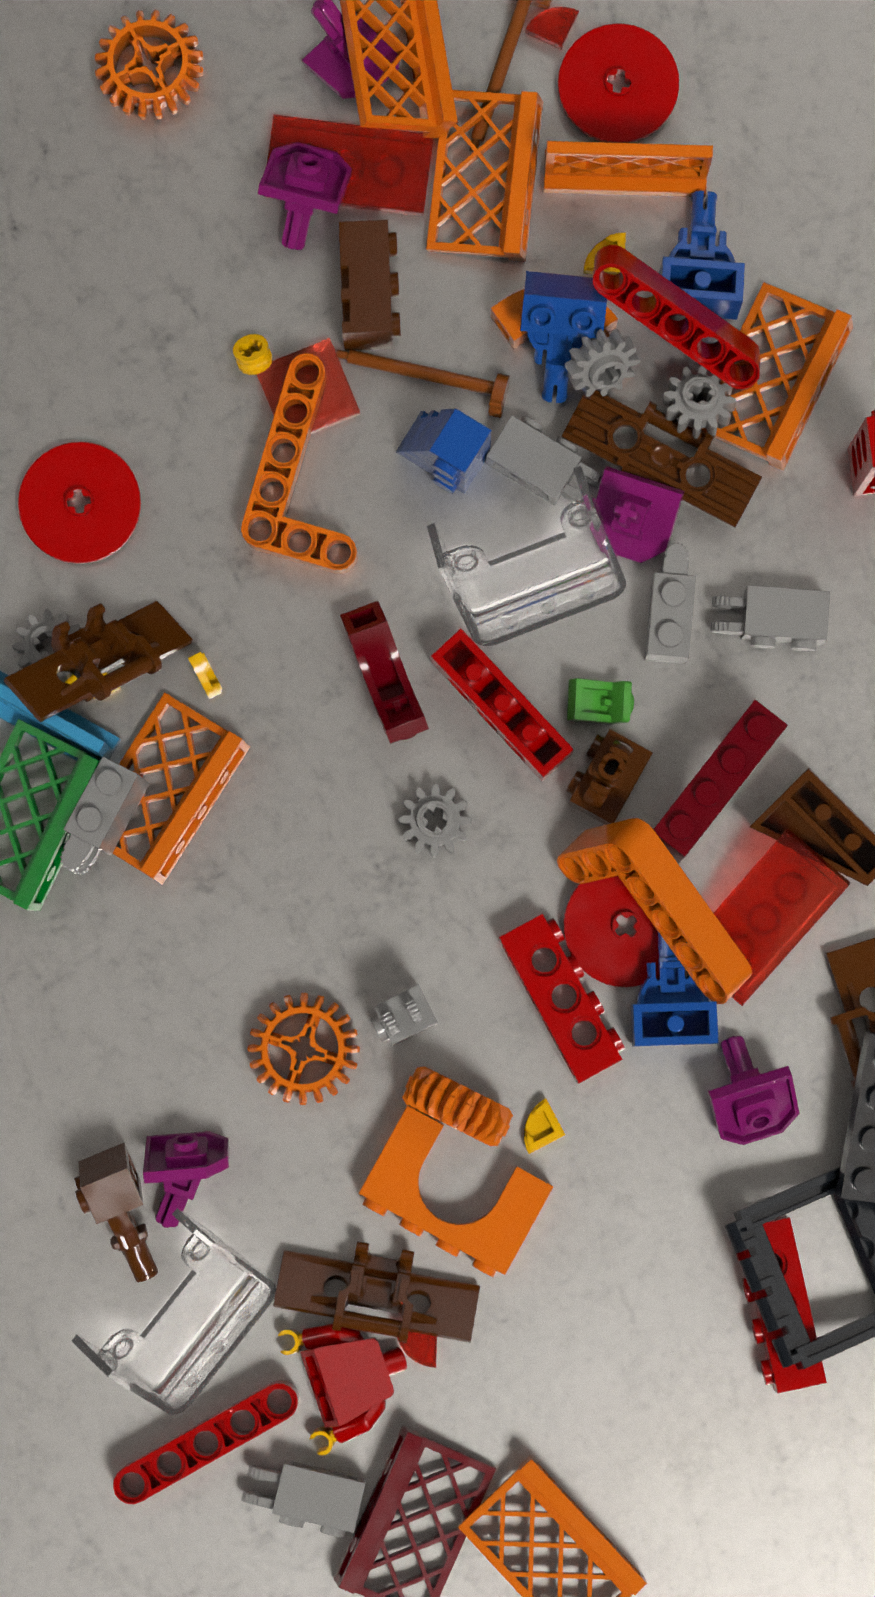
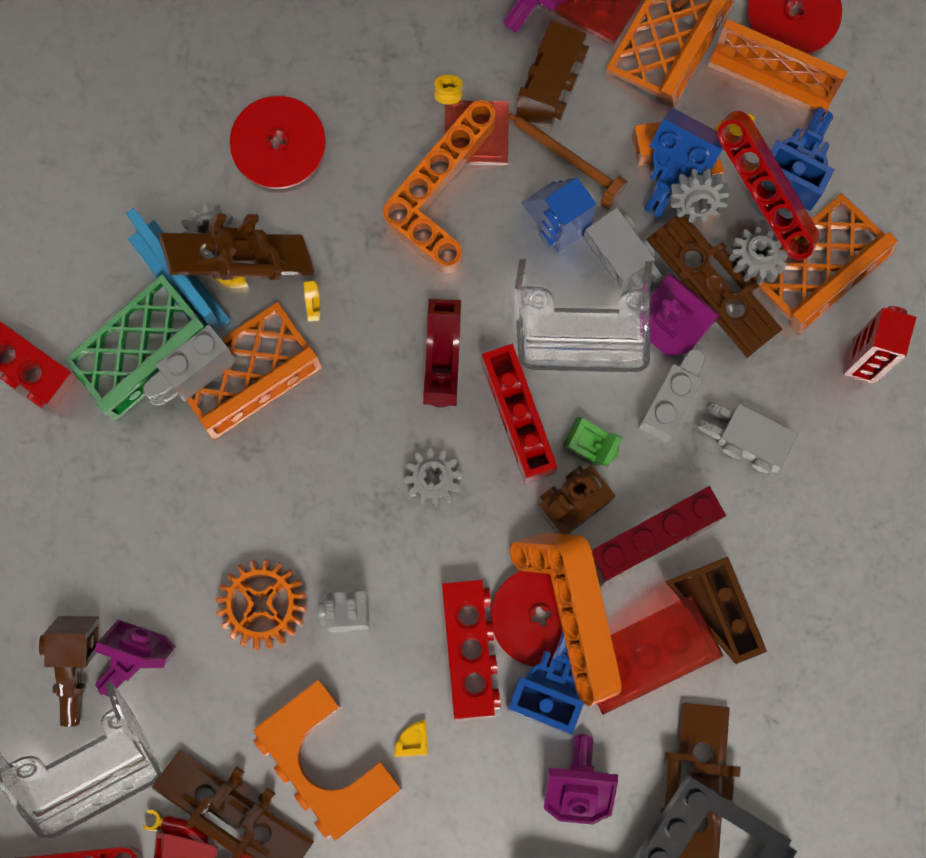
camera: 20 degrees right, 5 degrees down
orange gear [402,1066,513,1146] -> none

